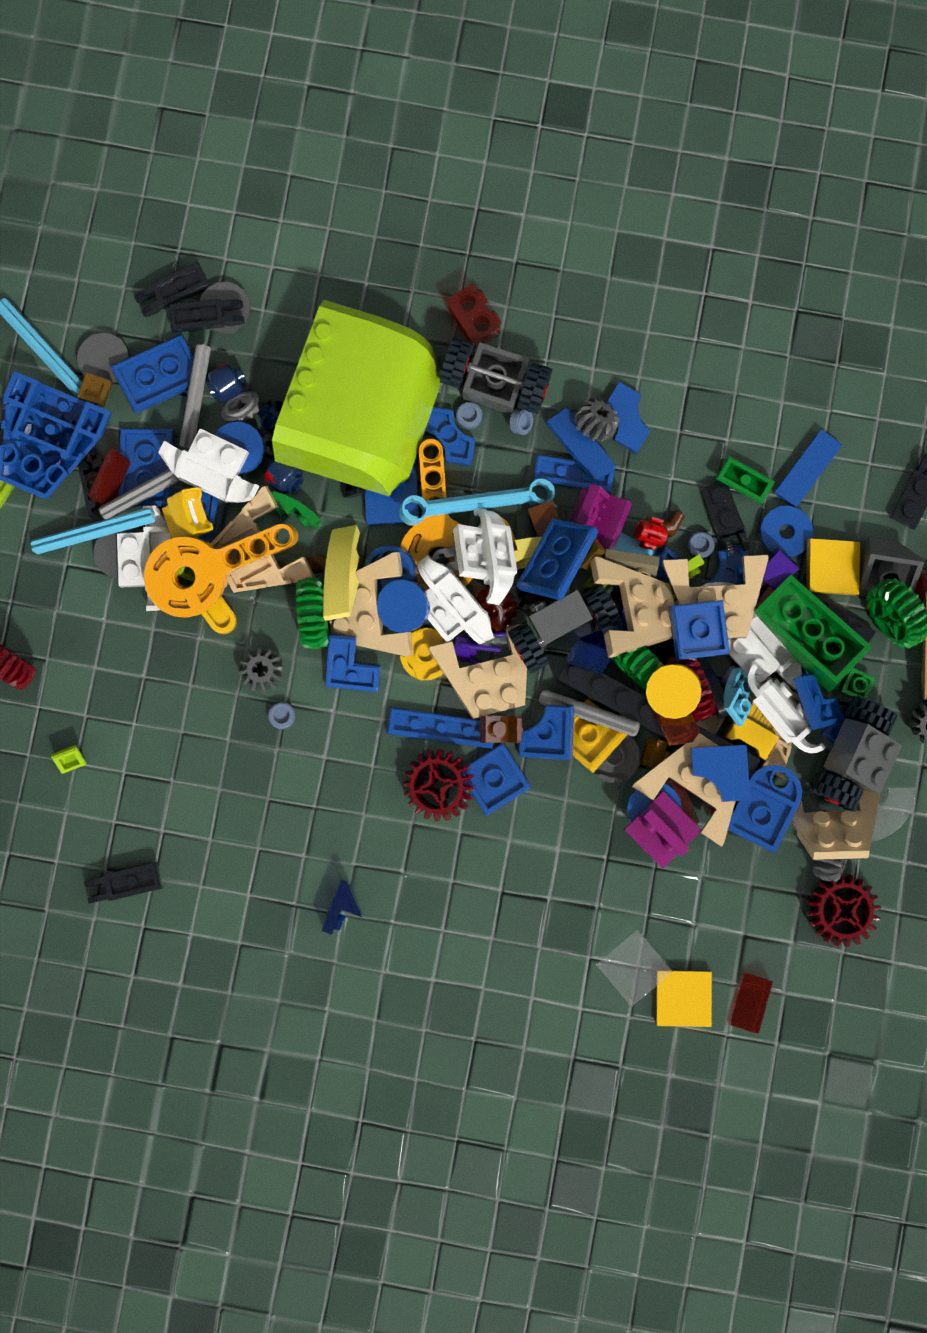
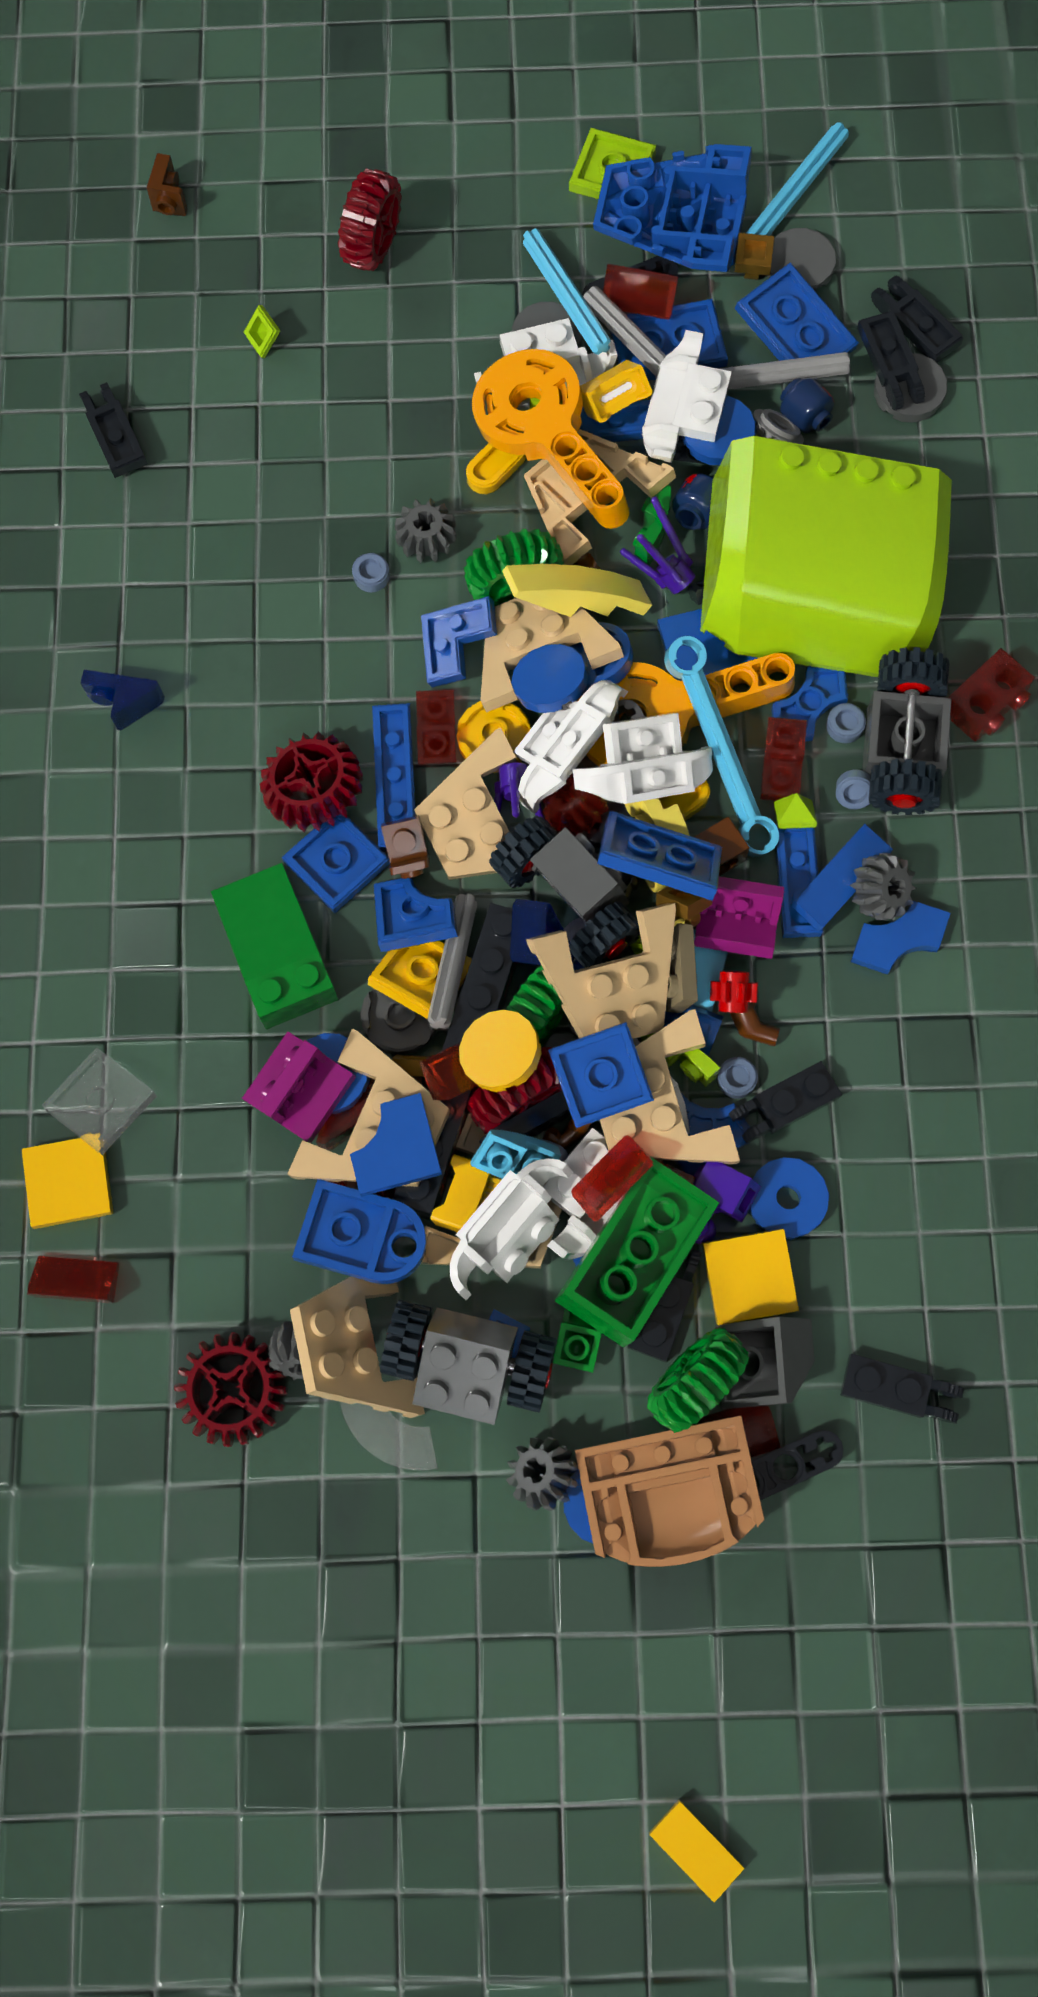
camera: 80 degrees right, 10 degrees down
green slope [716,456,775,505] -> none
blue tile [774,430,842,507] -> none
blue tile [793,674,845,730] -> none
none -> green slope [210,863,339,1030]
none -> clear red slope [416,690,456,765]
none -> reddish brown arm [542,1118,593,1150]
none -> clear red slope [571,1135,653,1222]
none -> dark purple plant [620,497,696,594]
none -> clear red slope [760,717,807,801]
none -> lime slope [774,793,817,829]

